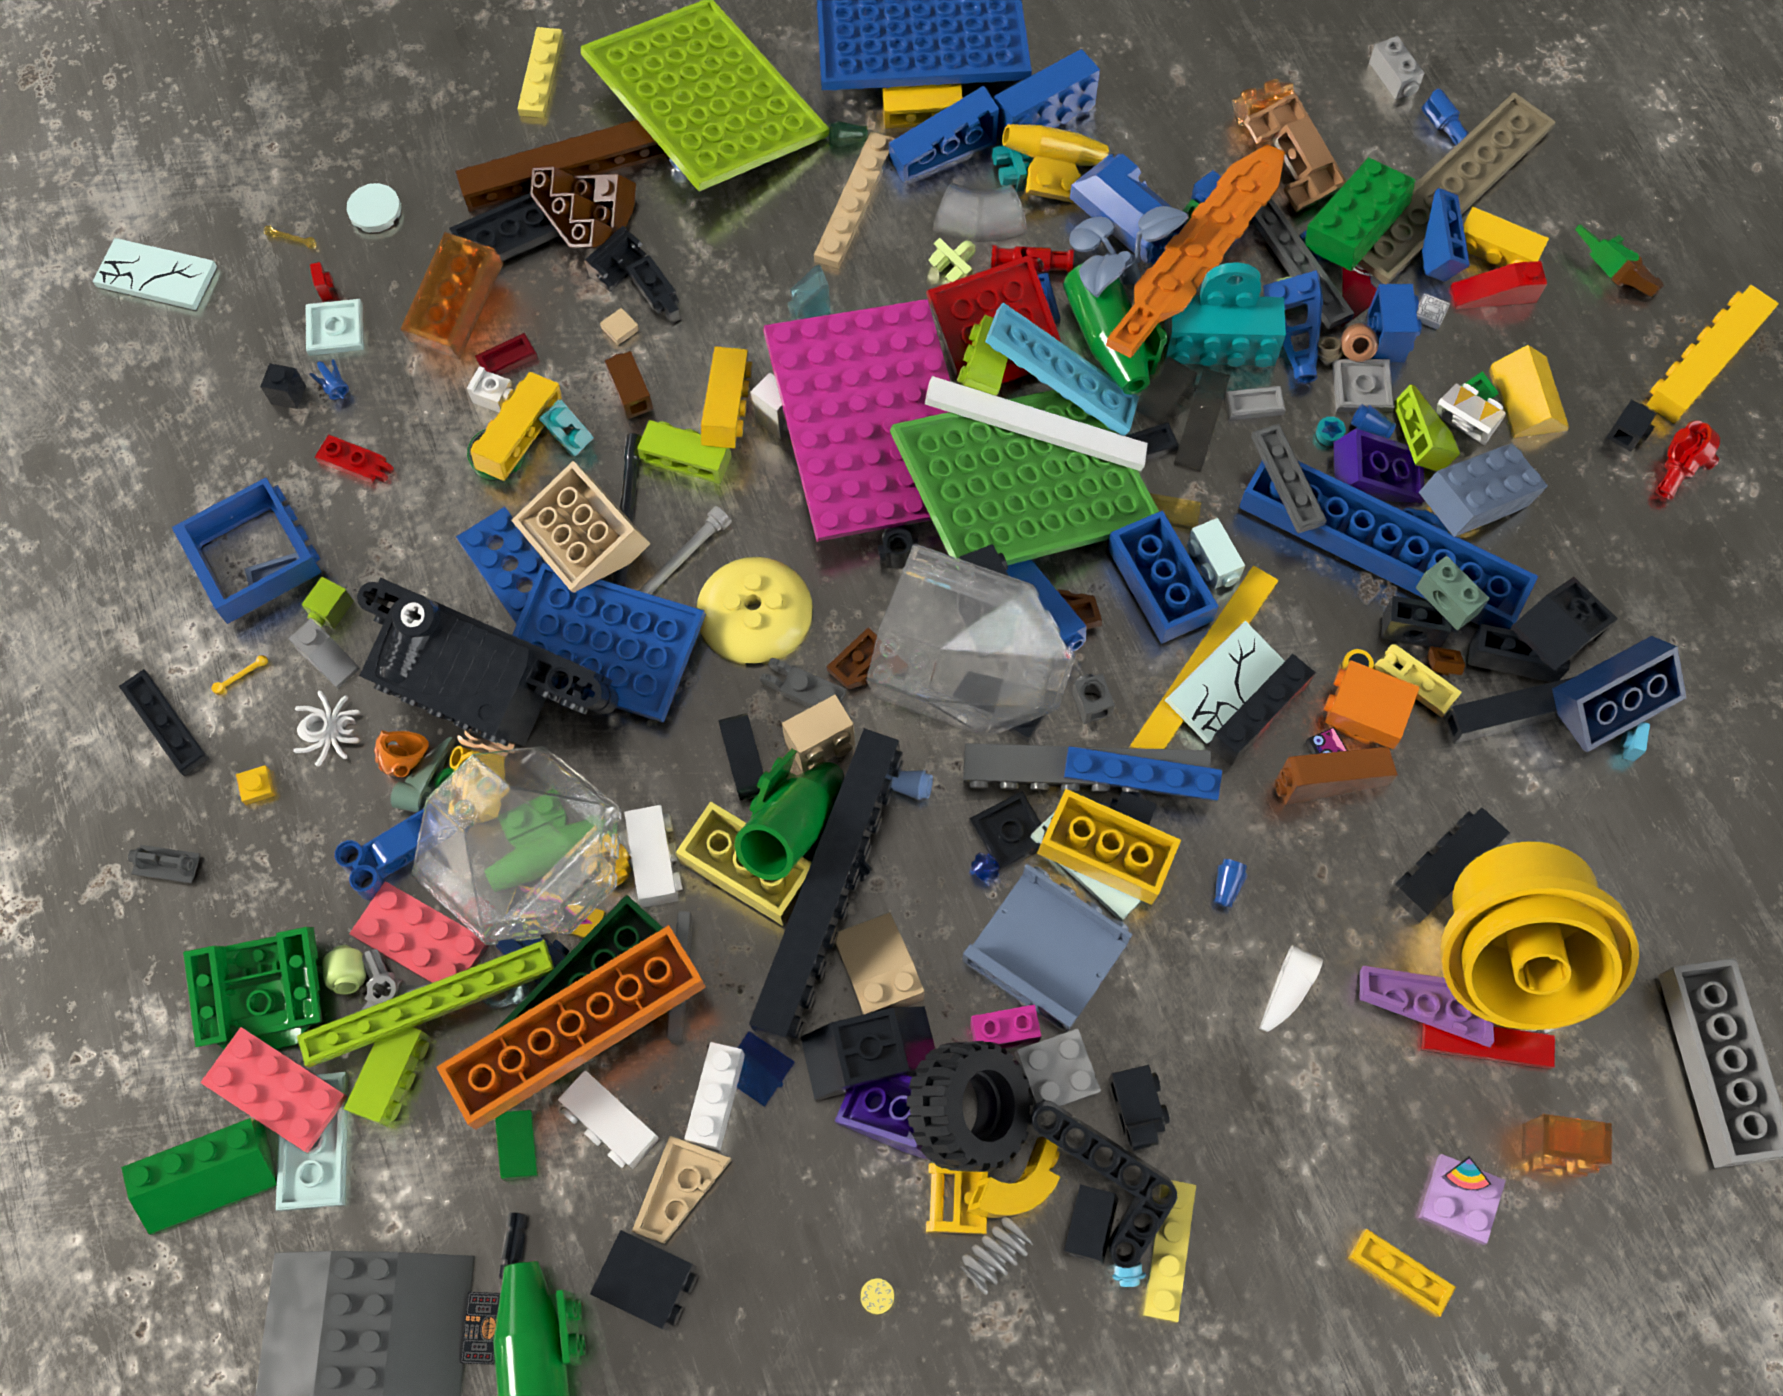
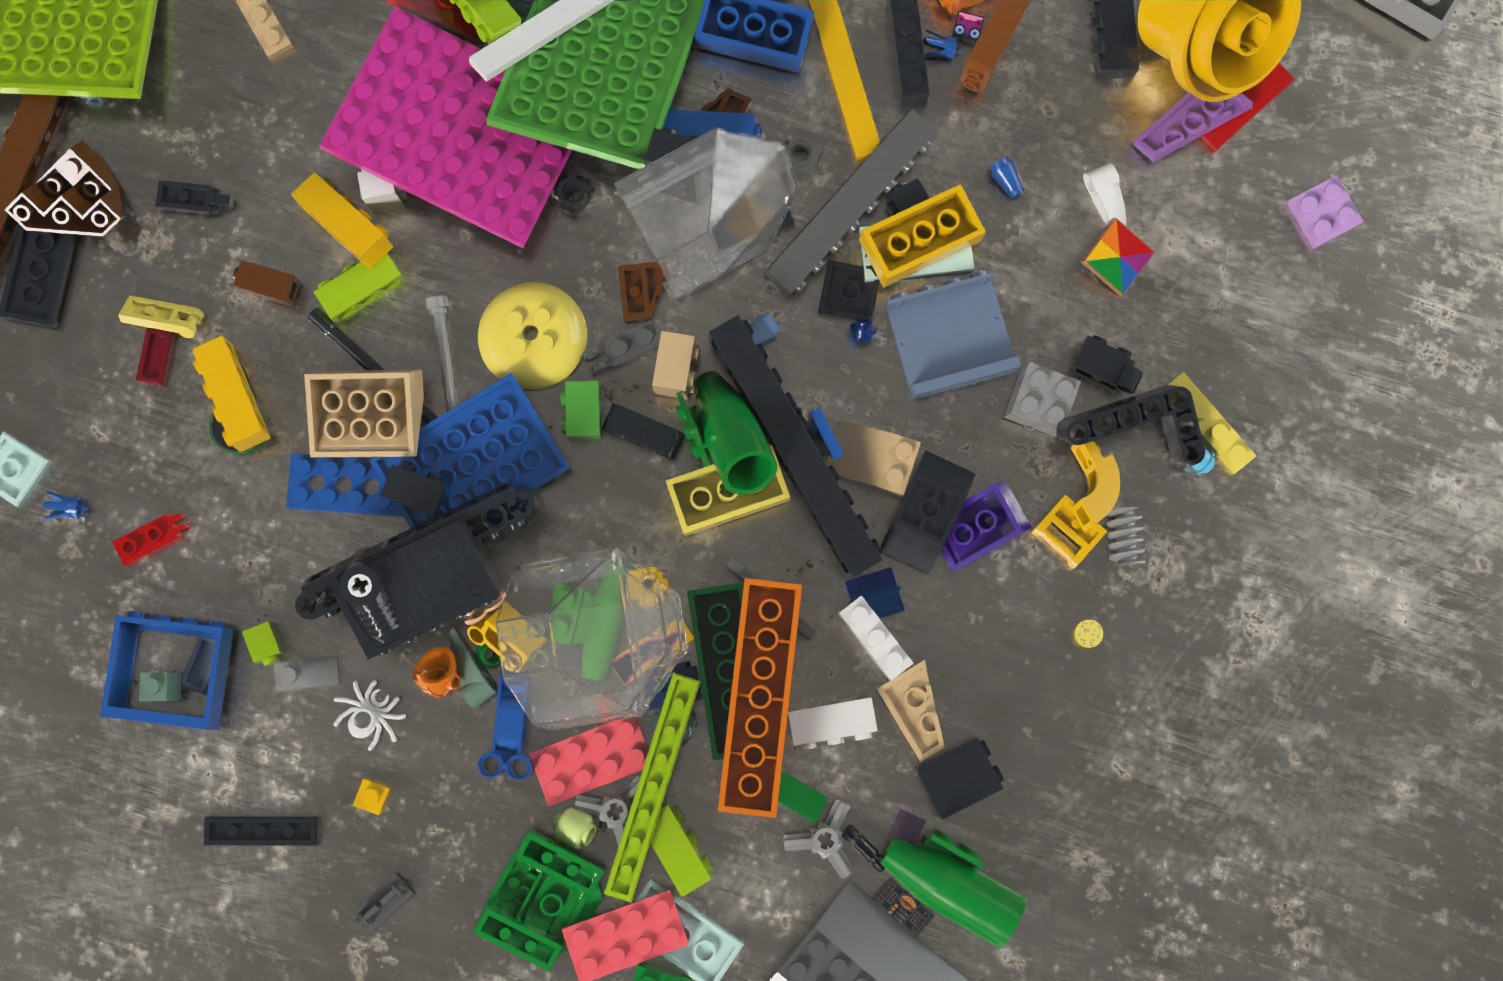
camera: 50 degrees left, 15 degrees up
yellow hinge [211,655,268,695] -> none
black brick [260,363,306,409] -> none
clear orange brick [400,232,503,360] -> none
white brick [467,366,515,412] -> none
teal hips [539,399,594,457] -> none
black hinge [585,226,647,292] -> none
tan tile [600,308,639,345] -> none
white brick [624,805,683,908] -> none
clear light blue slope [787,265,831,320] -> none
black tyre [907,1041,1033,1172] -> none
dark pink brick [970,1004,1041,1049] -> none
blue plate [1064,746,1222,802] -> none
black hinge [1064,1184,1119,1265] -> none
light aqua tile [1165,621,1285,744] -> none
yellow tile [1349,1229,1456,1317] -> none
tile [1441,1156,1491,1191] -> none
clear orange brick [1522,1114,1612,1177] -> none
none -> light yellow plate [118,295,204,338]
none -> sand green brick [139,672,182,702]
none -> black brick [380,461,450,516]
none -> bright green brick [560,381,602,441]
none -> light grey bush [783,799,855,879]
none -> blue wing [807,407,844,460]
none -> clear purple tile [888,808,926,844]
none -> blue piece [923,29,963,59]
none -> tile [1080,218,1155,296]

